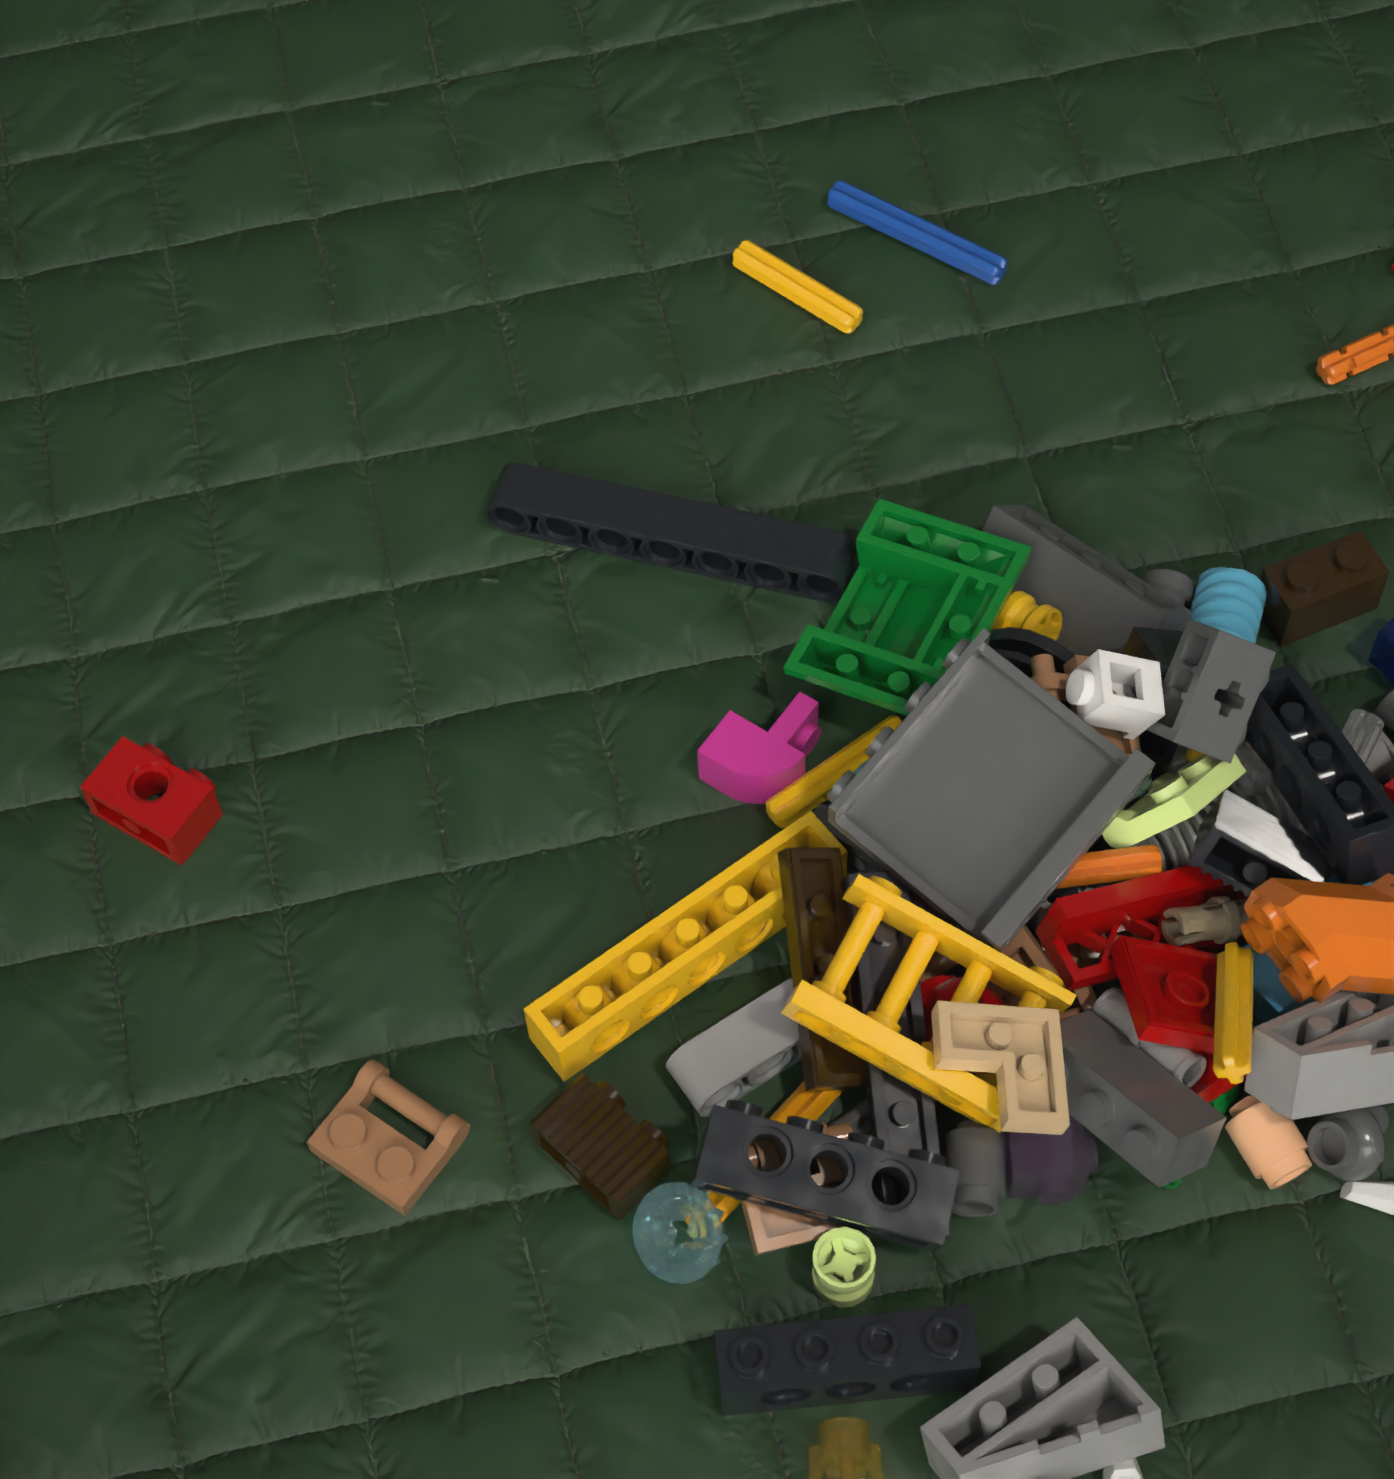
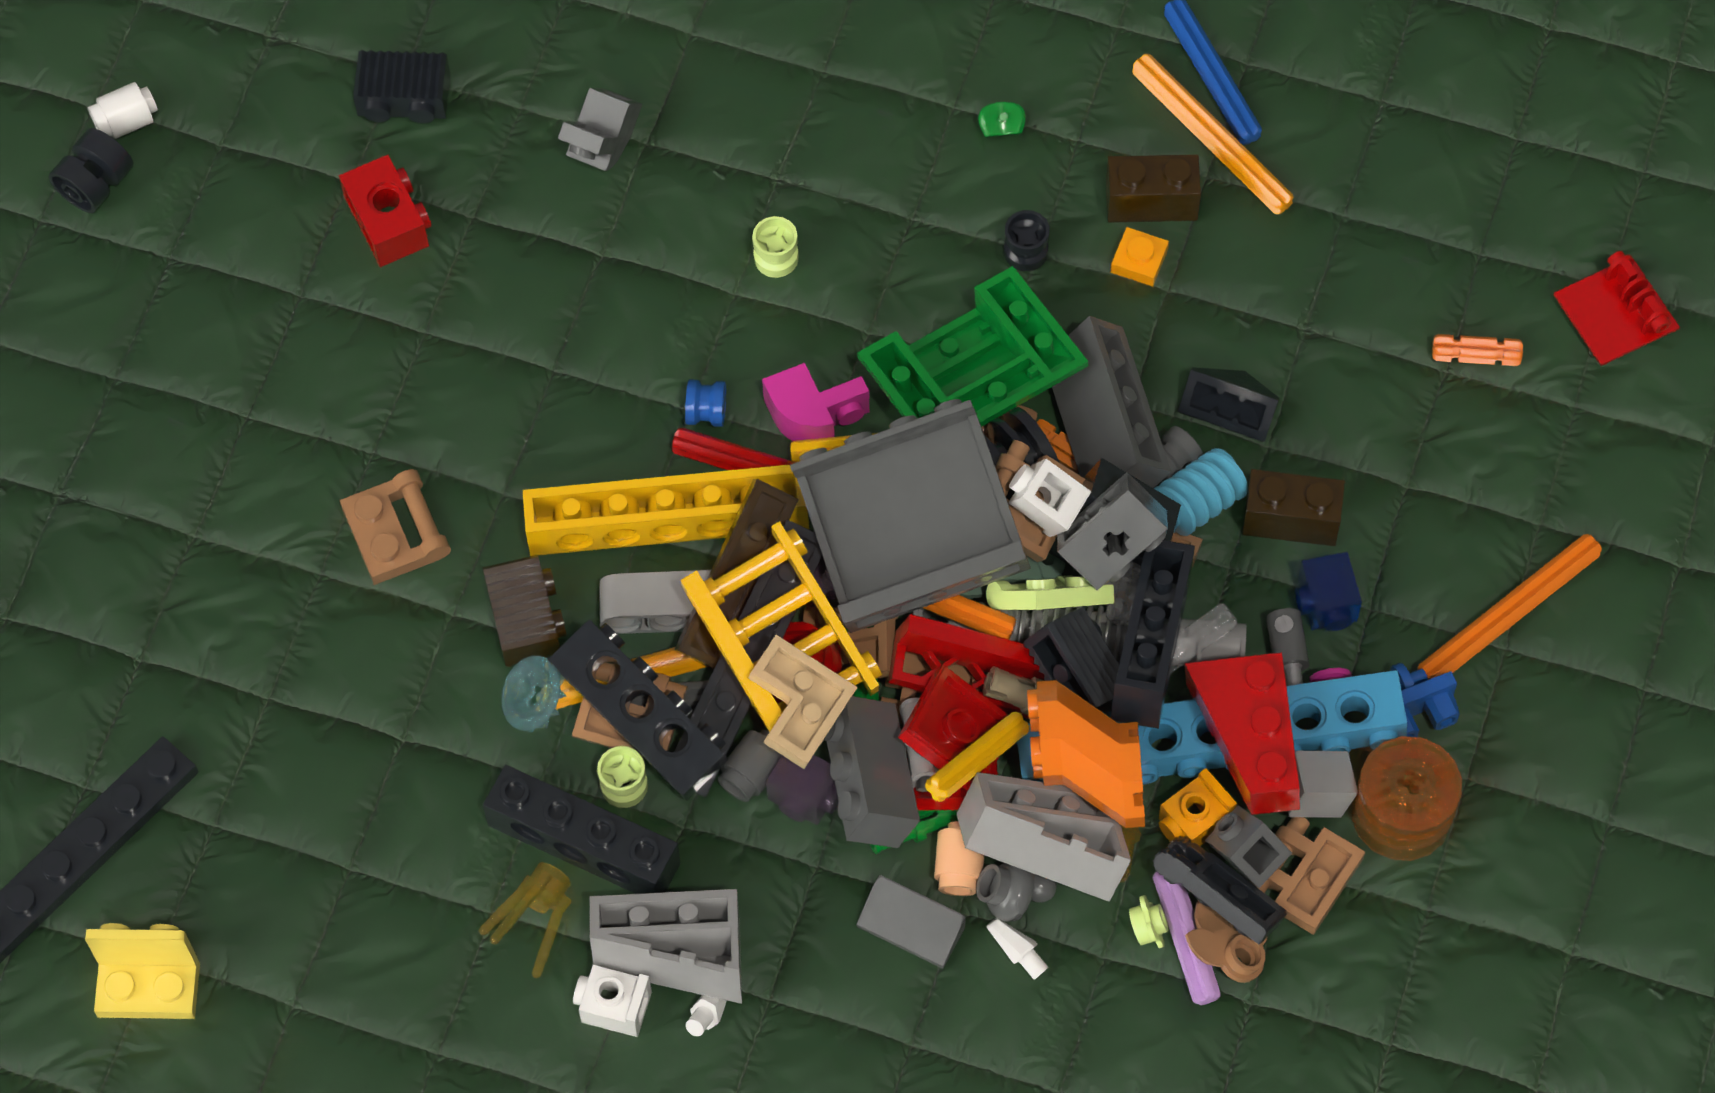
camera: 30 degrees right, 5 degrees up
black beam [485,463,857,602] -> none
yellow axle [732,240,863,334] -> none
yellow wheel [992,590,1063,641] -> none
none -> black brick [353,50,450,123]
none -> brick [558,88,642,171]
none -> red axle [672,428,796,470]
none -> blue wheel [685,379,726,427]
none -> yellowish green wheel [752,216,799,278]
none -> slope [856,875,966,969]
none -> green piece [978,102,1026,138]
none -> black wheel [1004,210,1050,271]
none -> dark brown brick [1106,154,1201,223]
none -> light orange plate [1110,227,1169,287]
none -> light orange axle [1132,53,1294,215]
none -> black slope [1178,367,1280,442]

